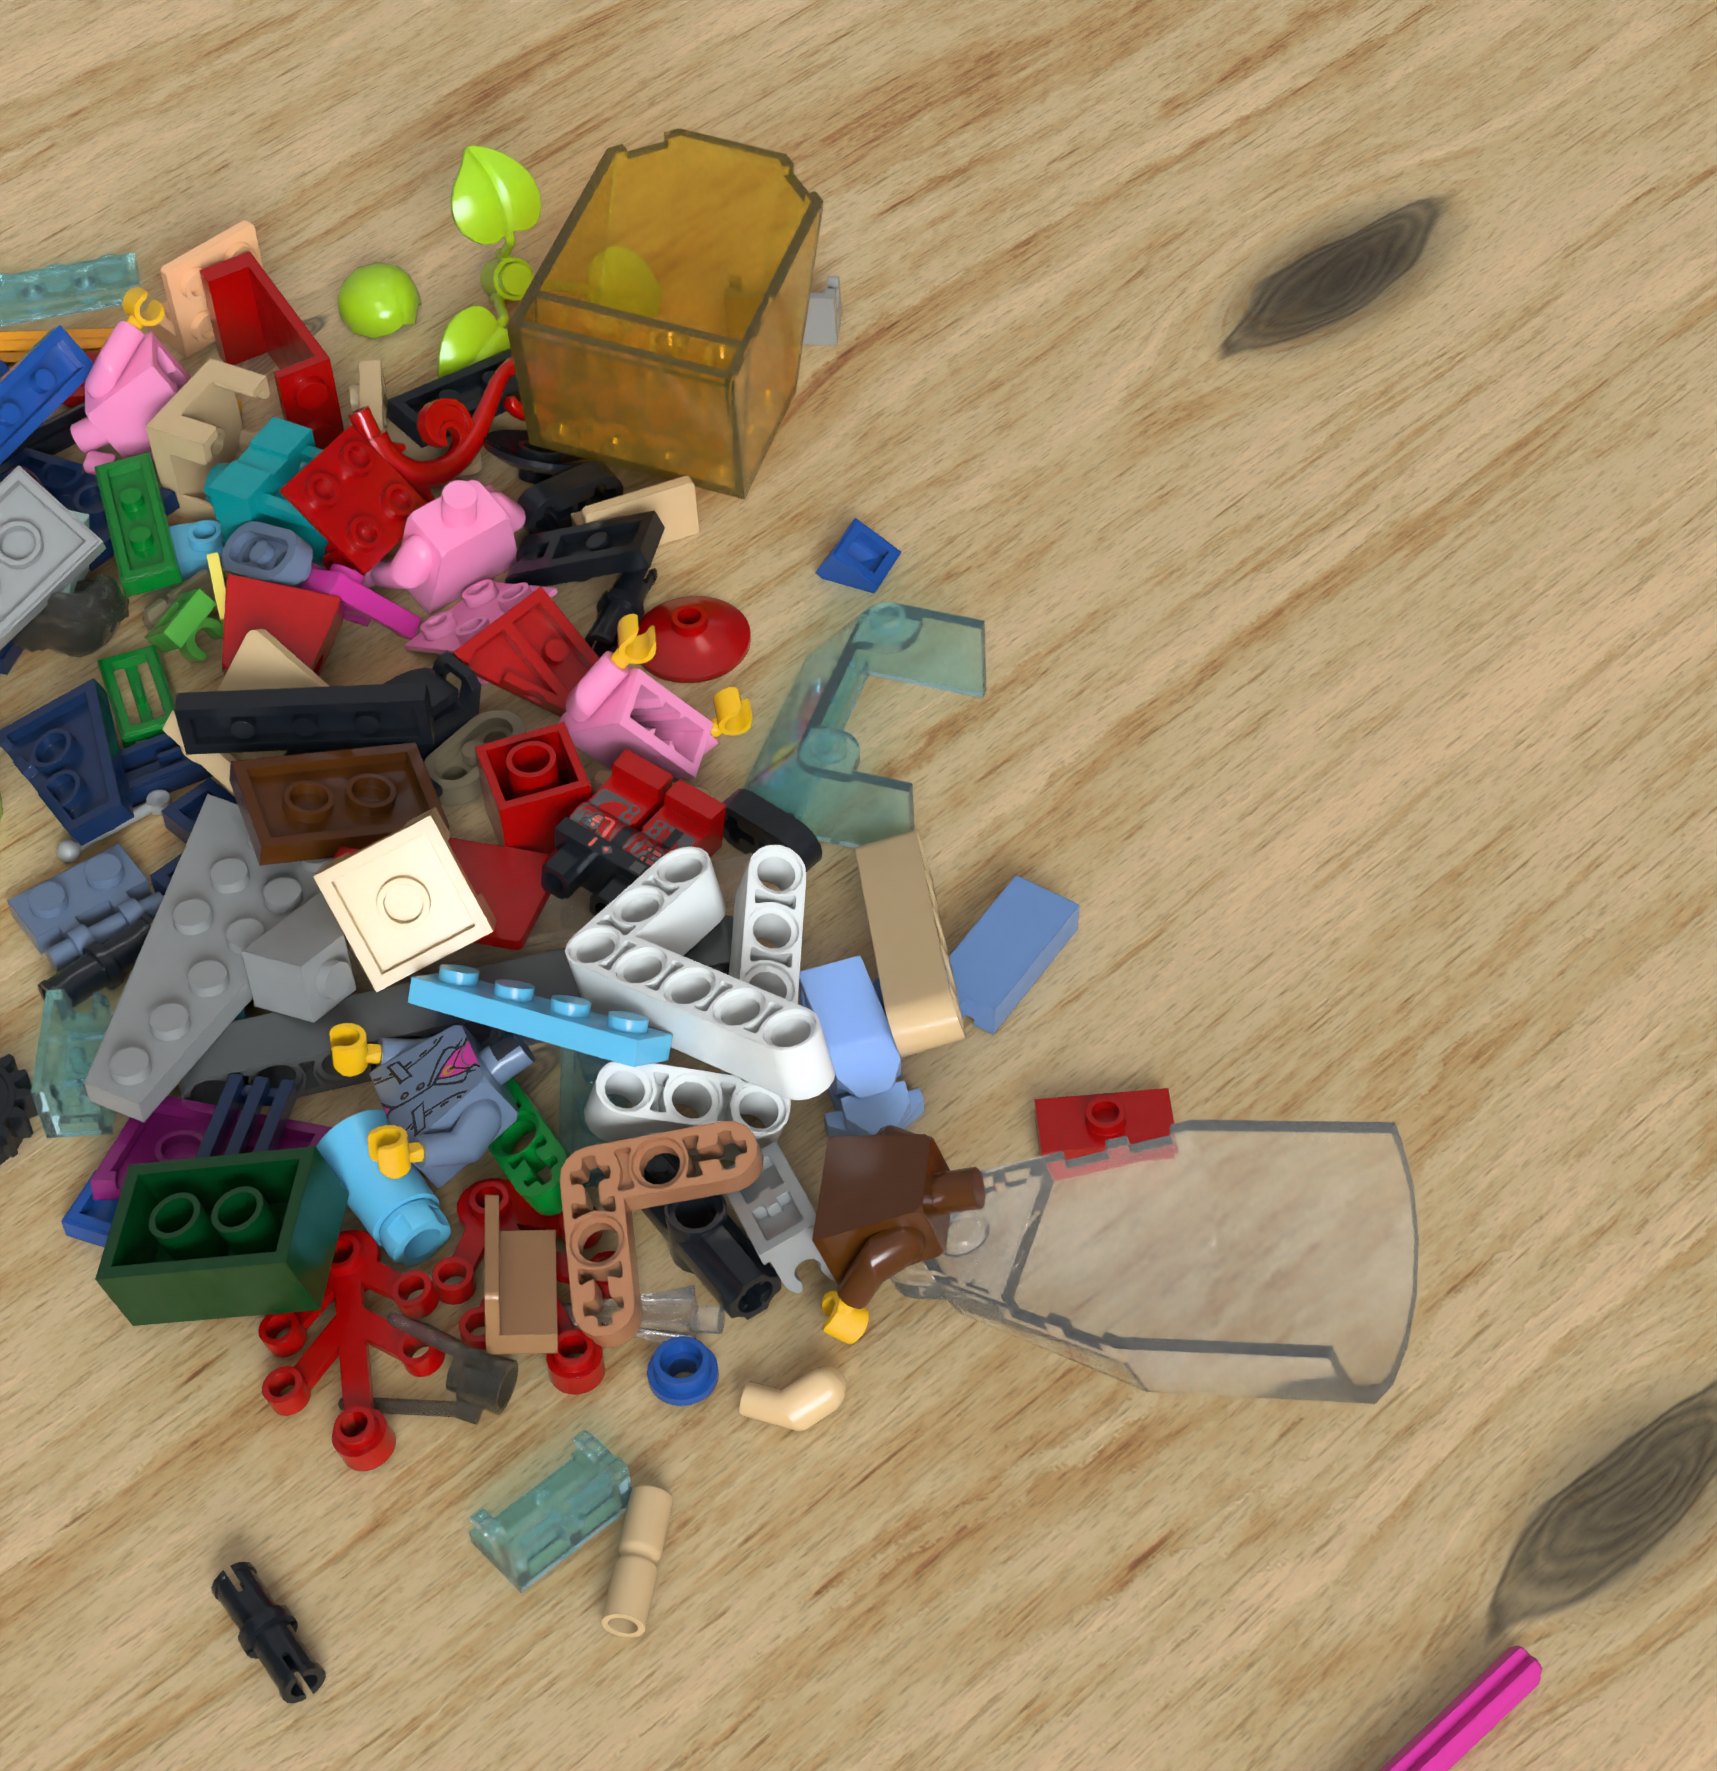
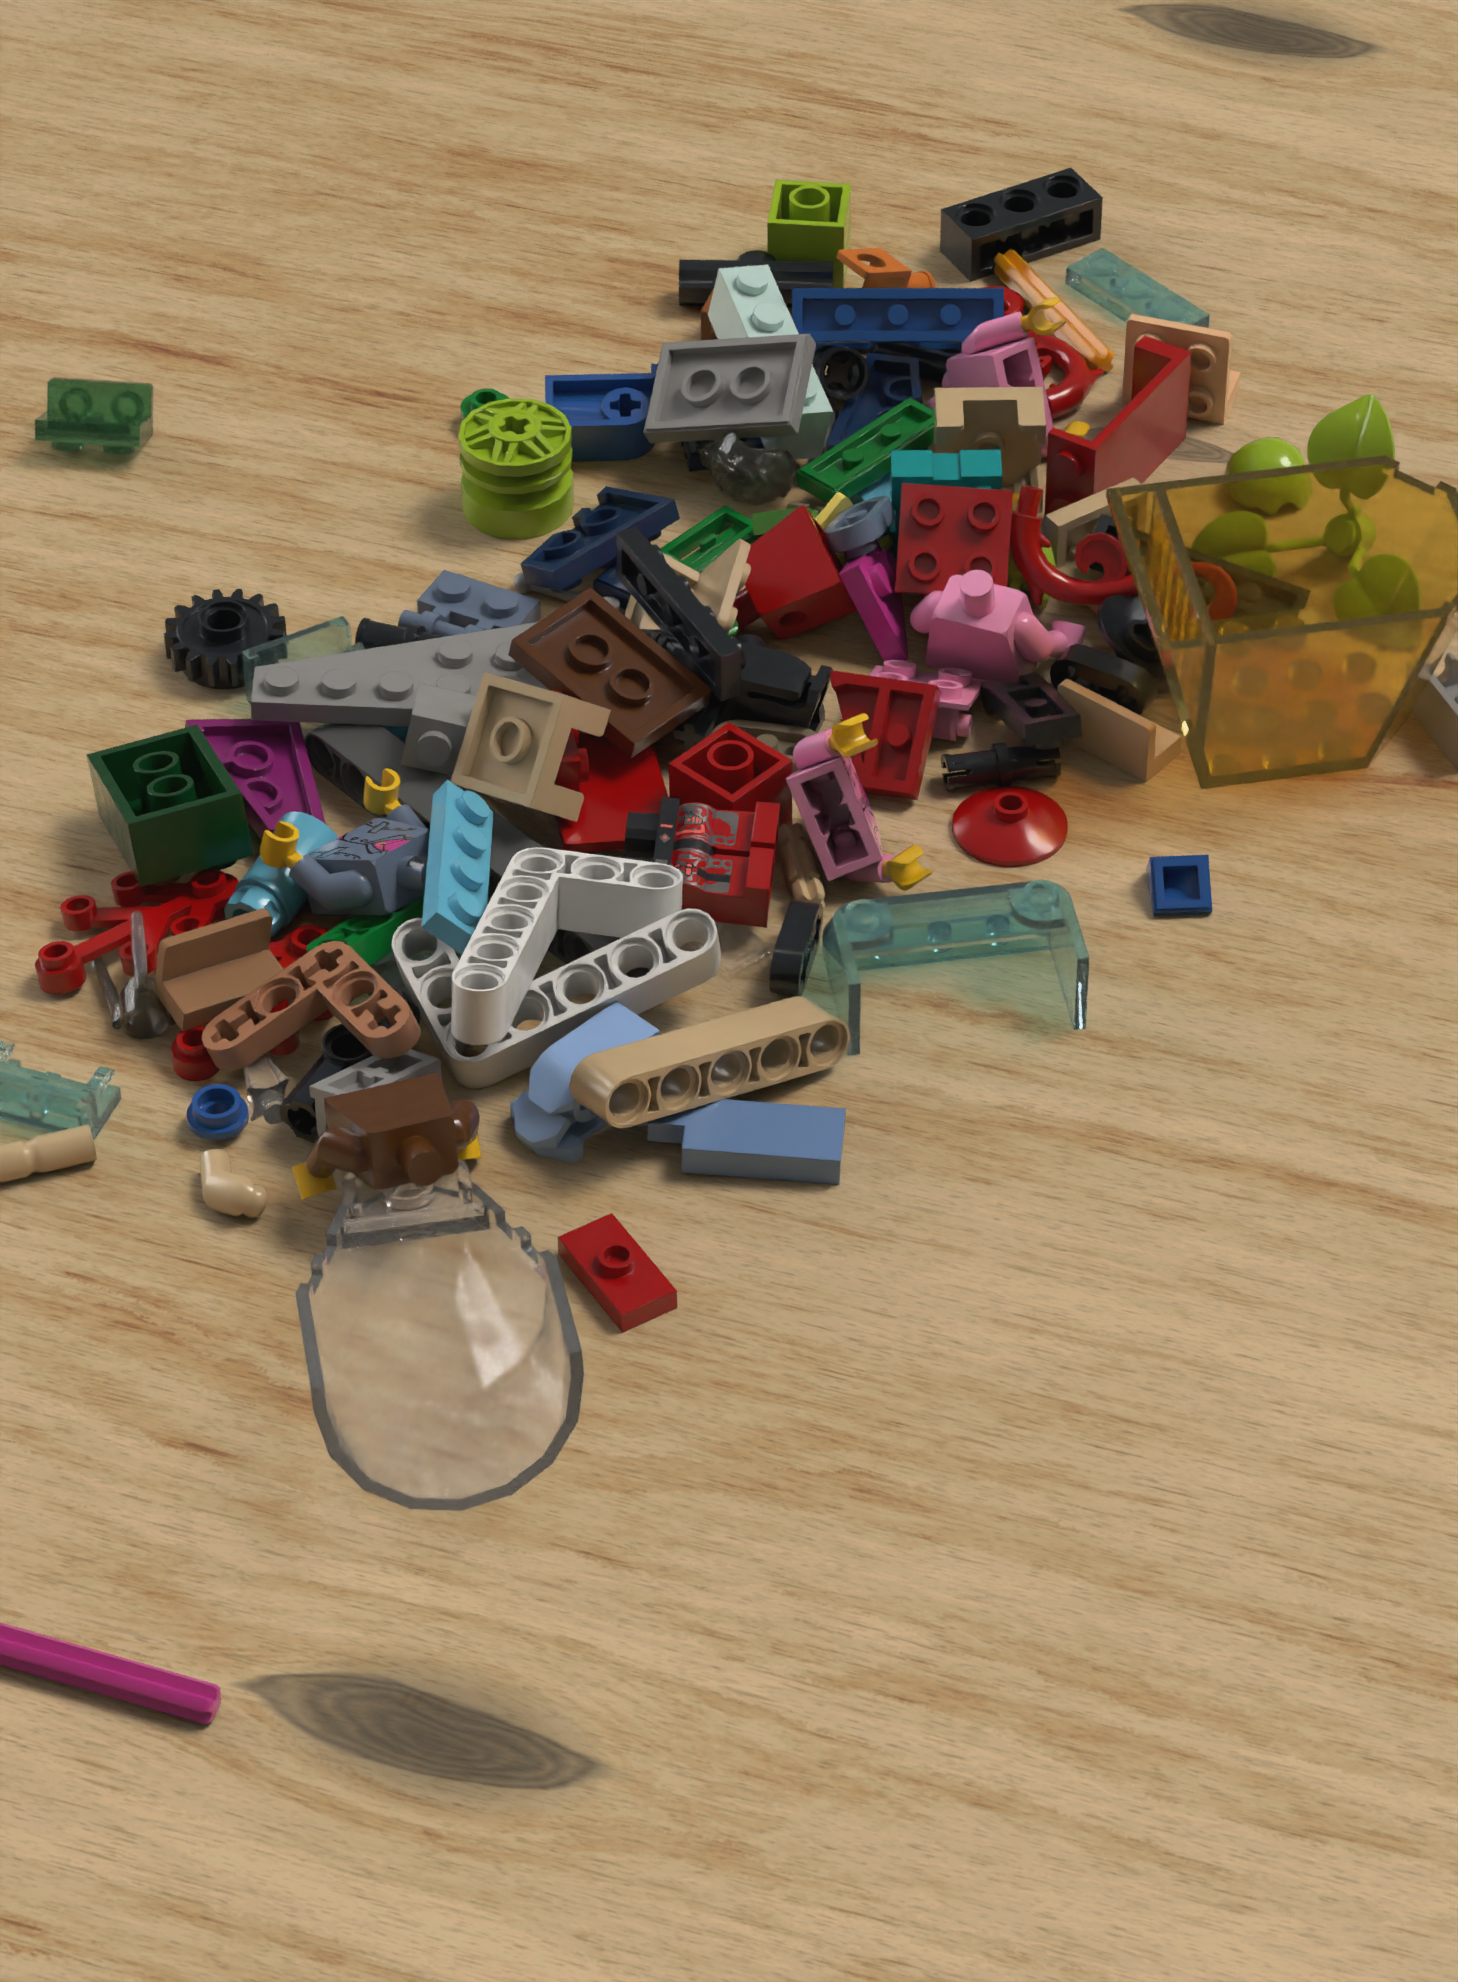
camera: 60 degrees right, 5 degrees down
dark blue tile [195,1073,297,1158] -> none

